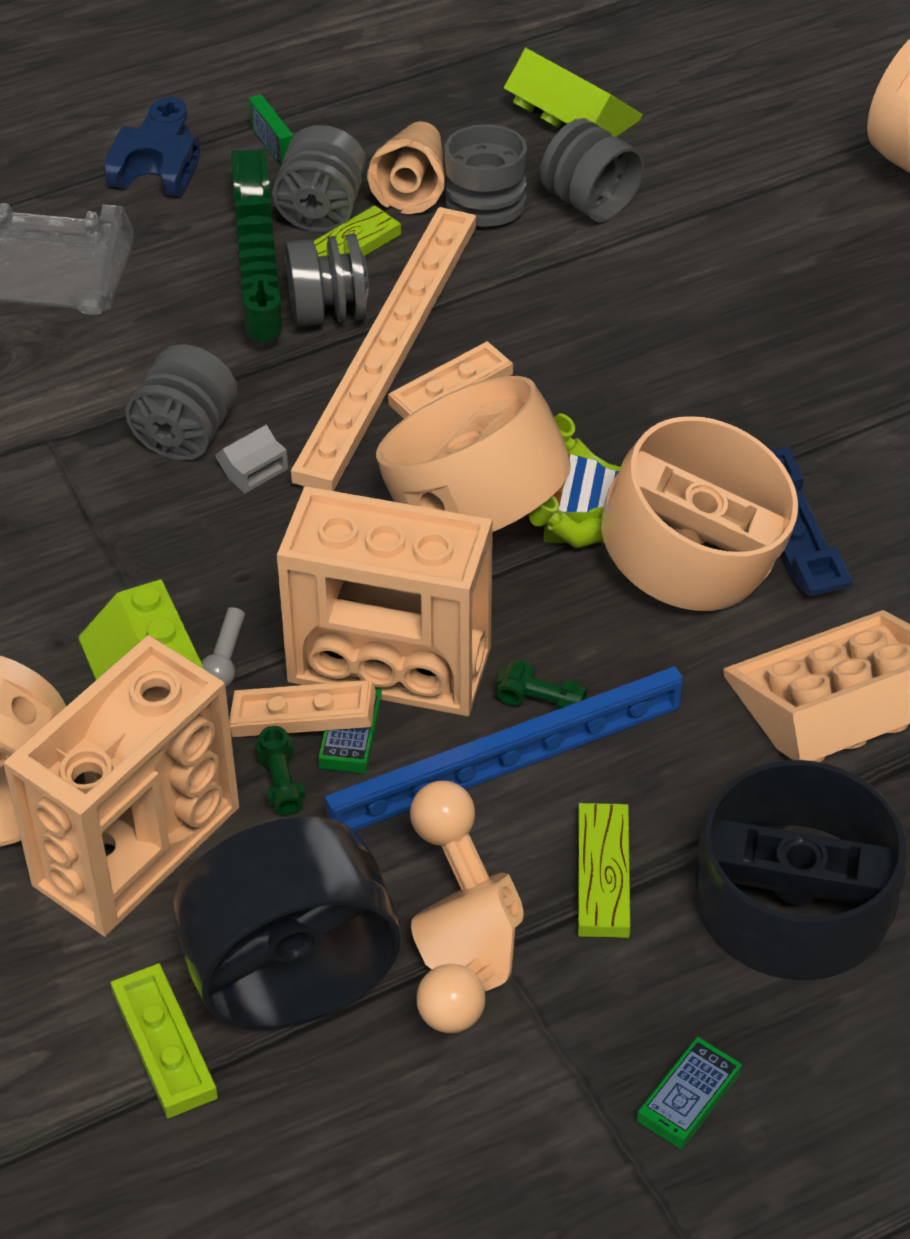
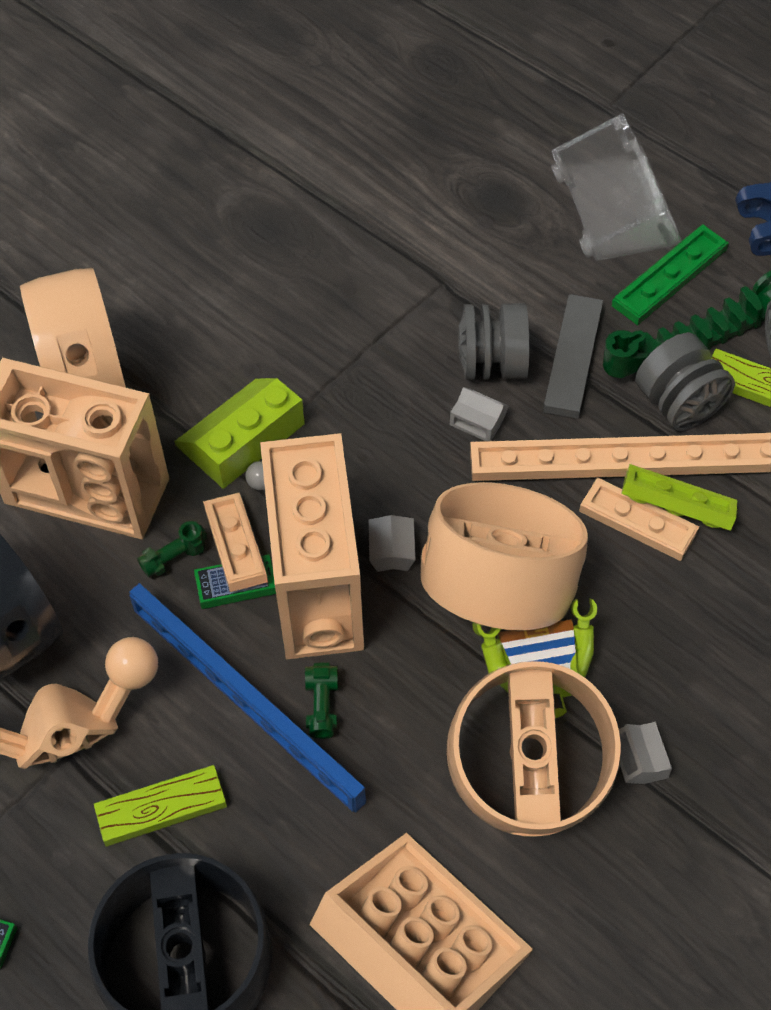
camera: 70 degrees right, 10 degrees up
dark blue slope [771,446,853,597] -> none
none -> dark grey tile [543,294,603,419]
none -> green tile [611,224,729,326]
none -> lime plate [621,464,737,531]

